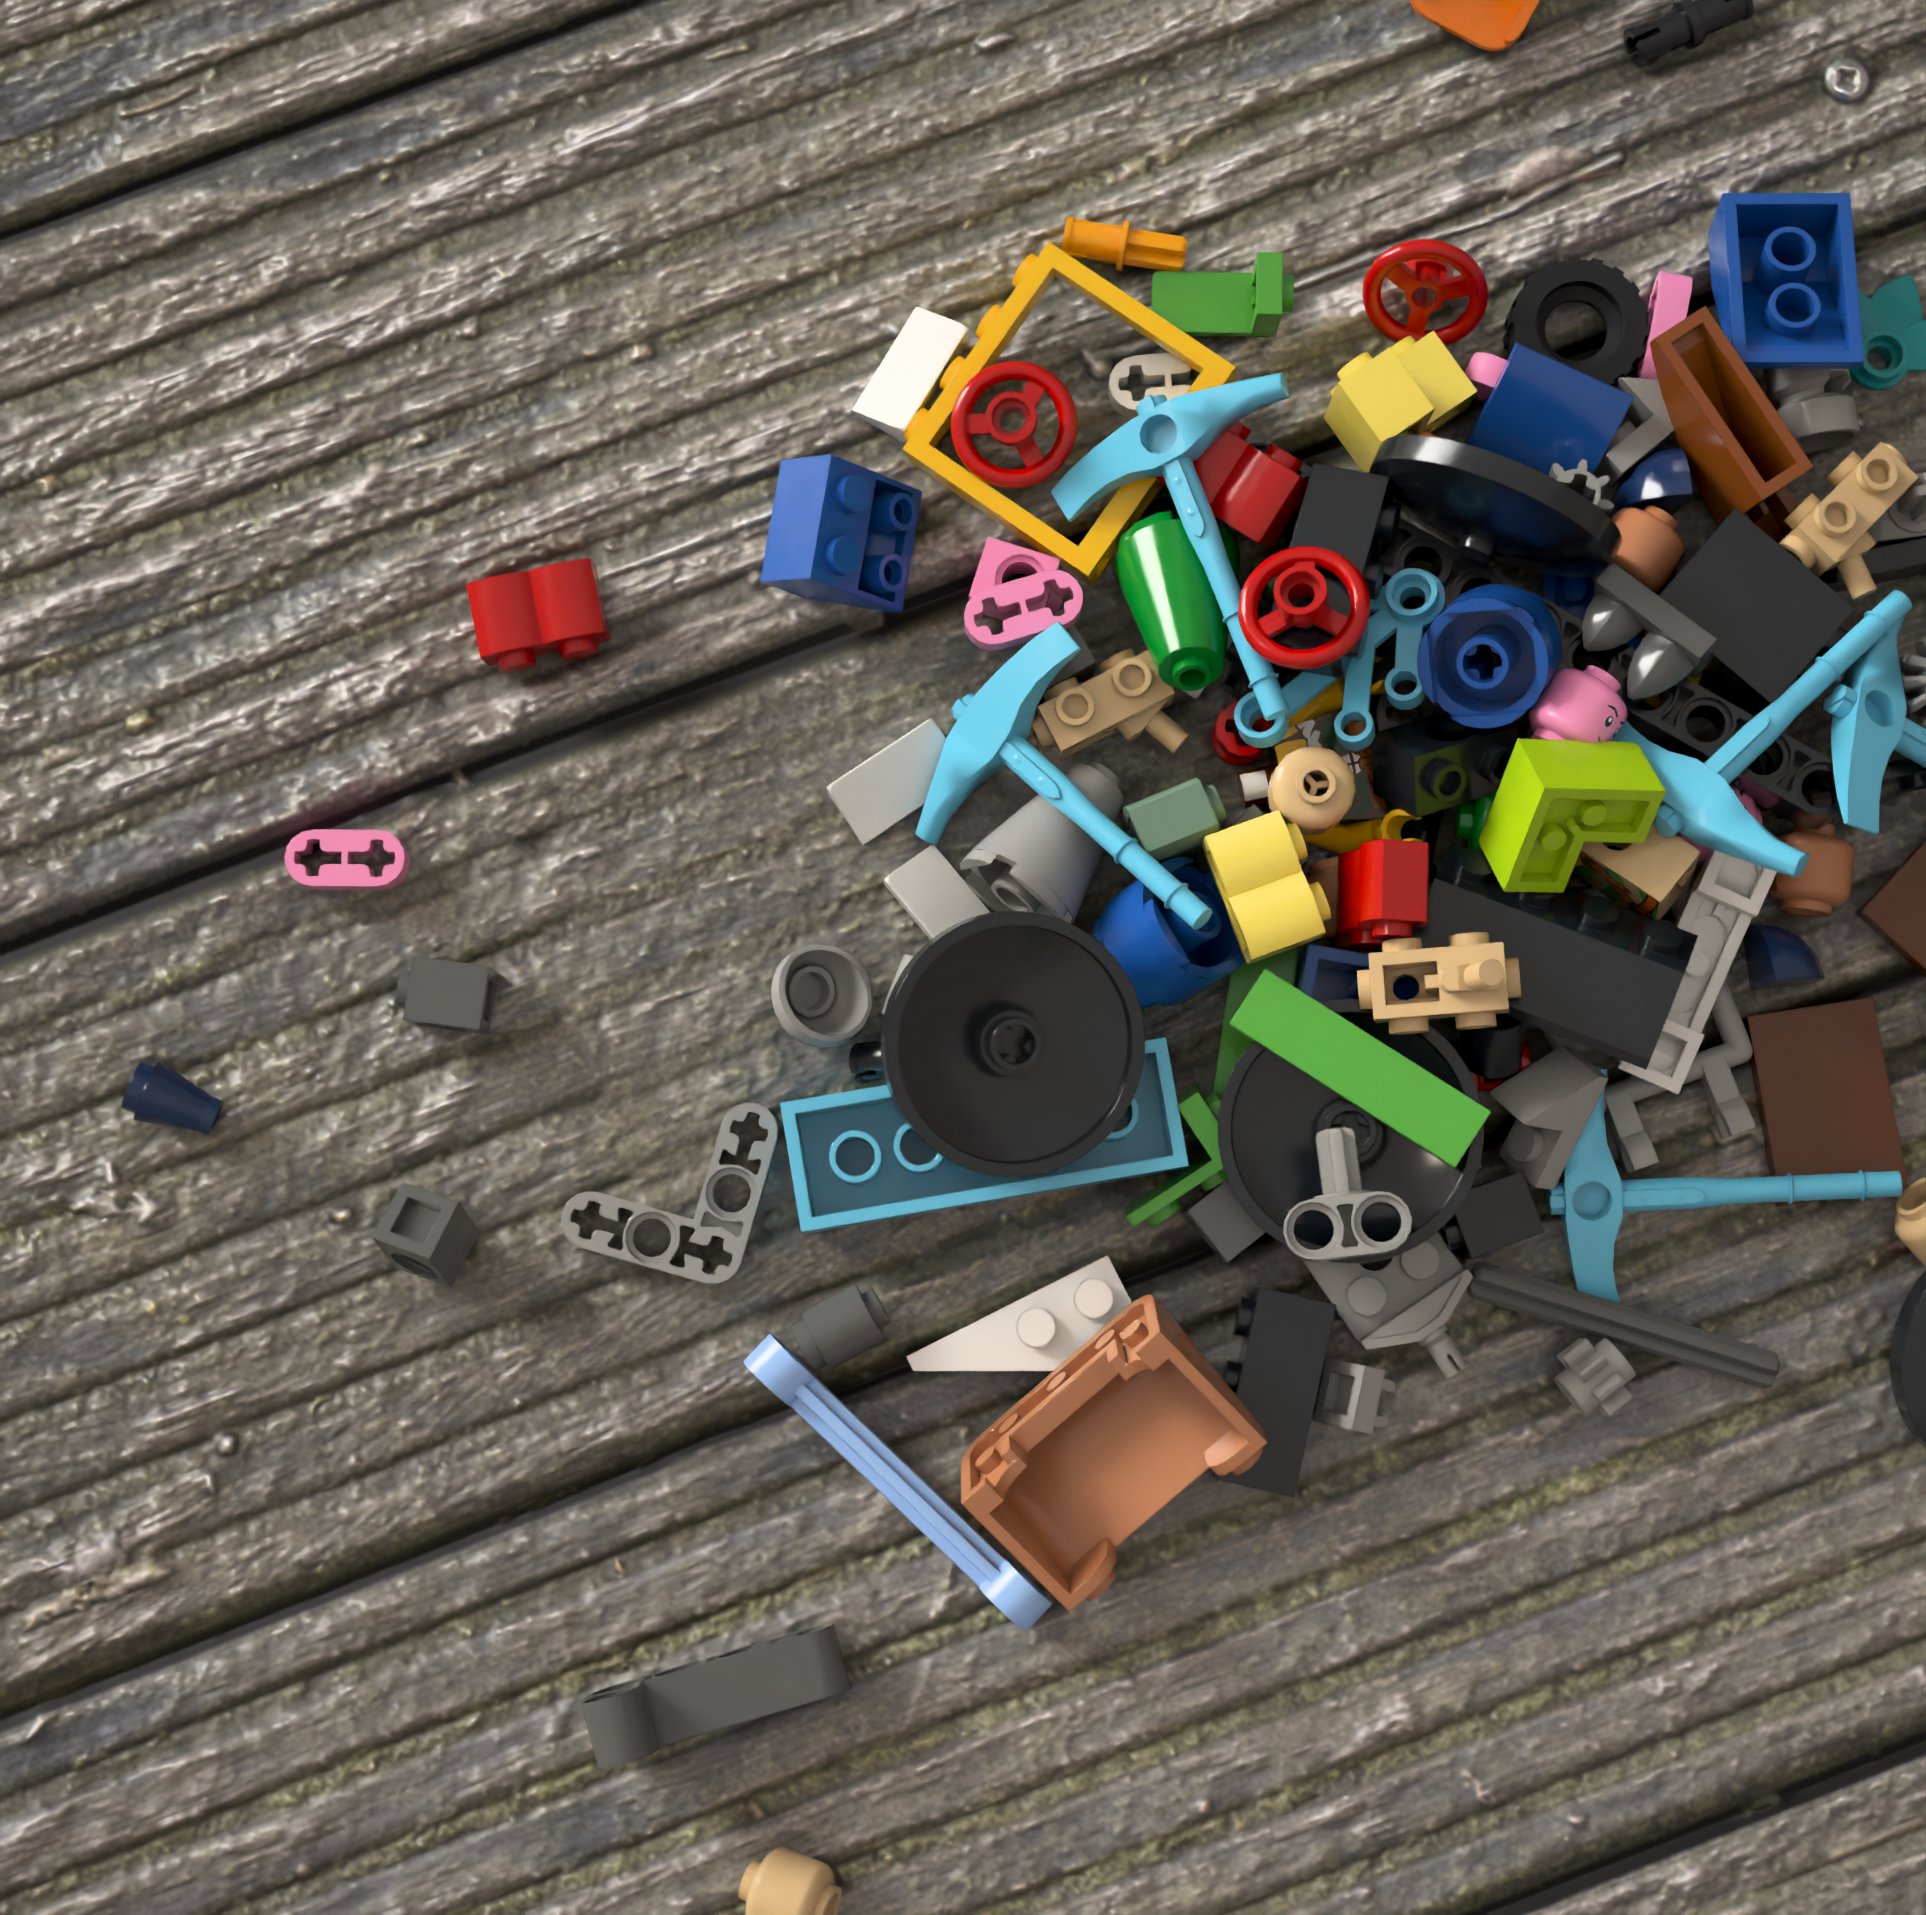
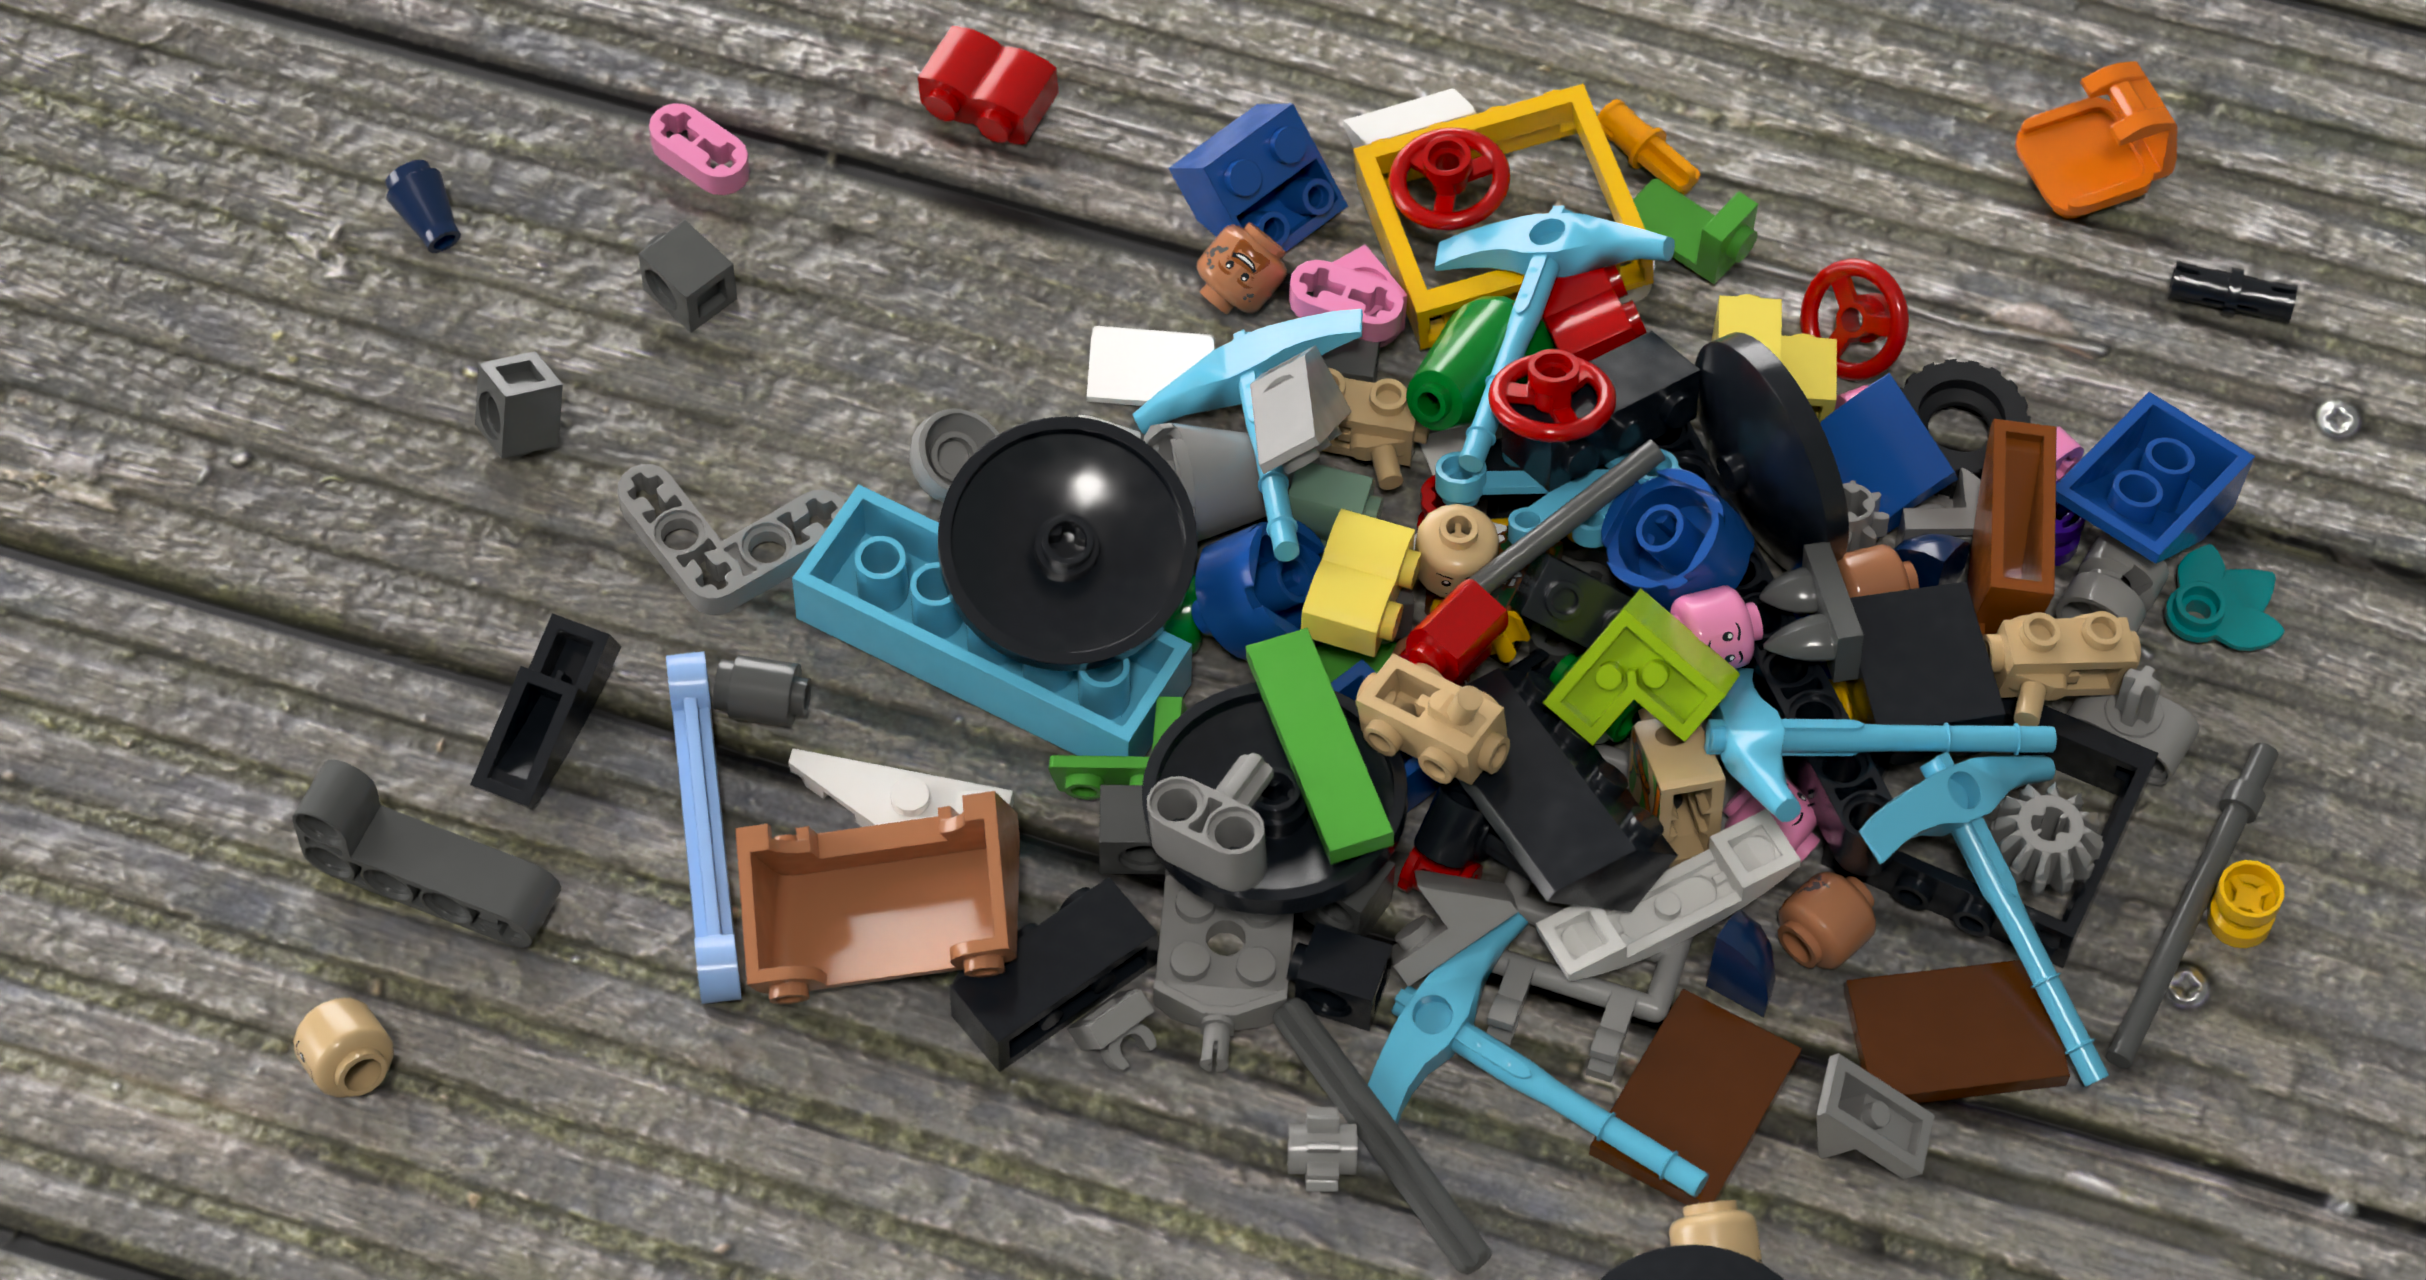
camera: 35 degrees right, 25 degrees down
none -> black slope [470,613,622,809]
none -> nougat head [1196,222,1287,315]
none -> slope [1250,345,1351,474]
none -> dark grey bar [1446,439,1666,597]

